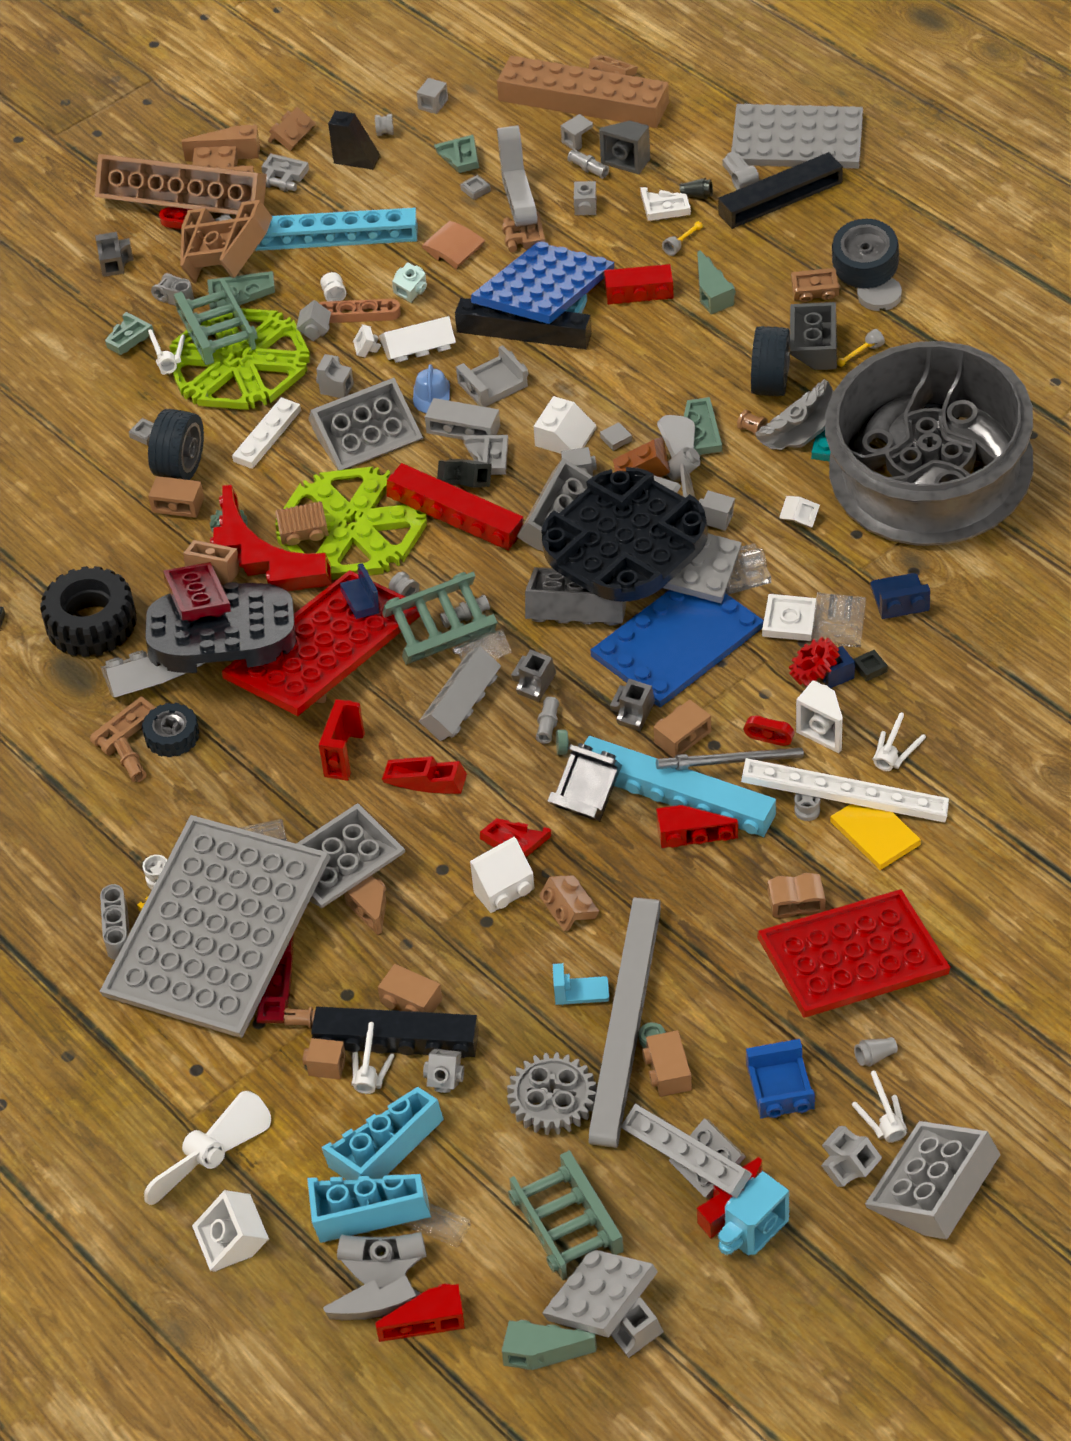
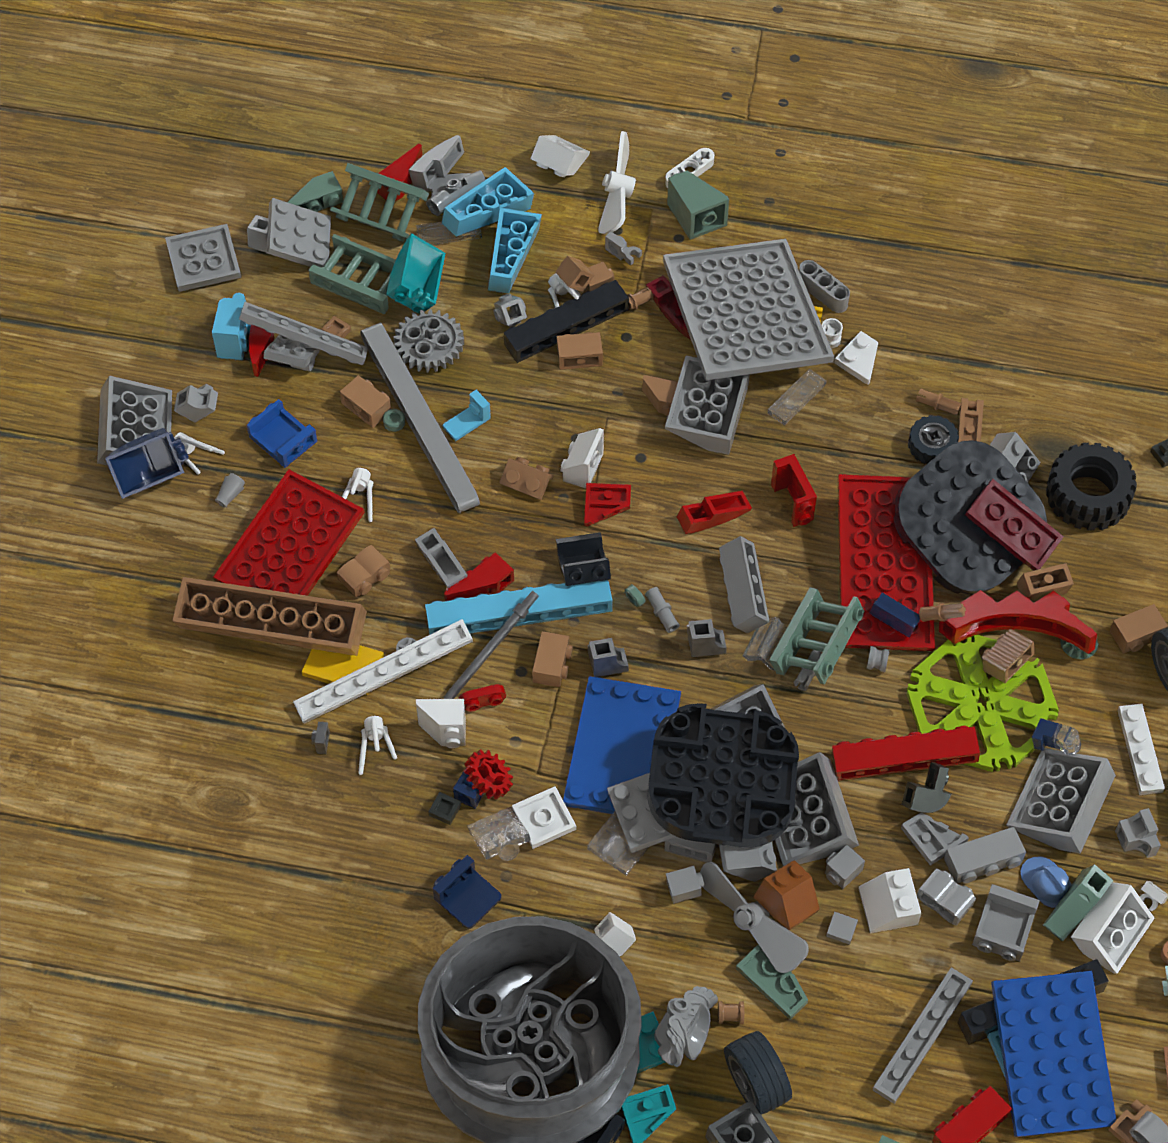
camera: 140 degrees right, 10 degrees up
none -> dark blue piece [105,428,189,499]
none -> light grey plate [165,224,241,292]
none -> medium nougat brick [173,577,367,656]
none -> flat silver plate [312,722,330,754]
none -> medium nougat tile [321,316,351,338]
none -> sand green fence [330,163,429,242]
none -> white plant [342,468,373,522]
none -> teal piece [386,233,446,314]
none -> light grey slope [415,528,467,588]
none -> medium nougat brick [555,255,594,292]
none -> light grey plate [605,231,642,265]
none -> white beam [665,148,714,188]
none -> sand green slope [667,171,729,240]
none -> white wing [834,331,878,385]
none -> light grey plate [873,967,973,1104]
none -> light grey brick [917,869,976,926]
none -> medium nougat axle [919,603,966,622]
none -> leg [1032,718,1081,755]
none -> sand green slope [1043,864,1113,941]

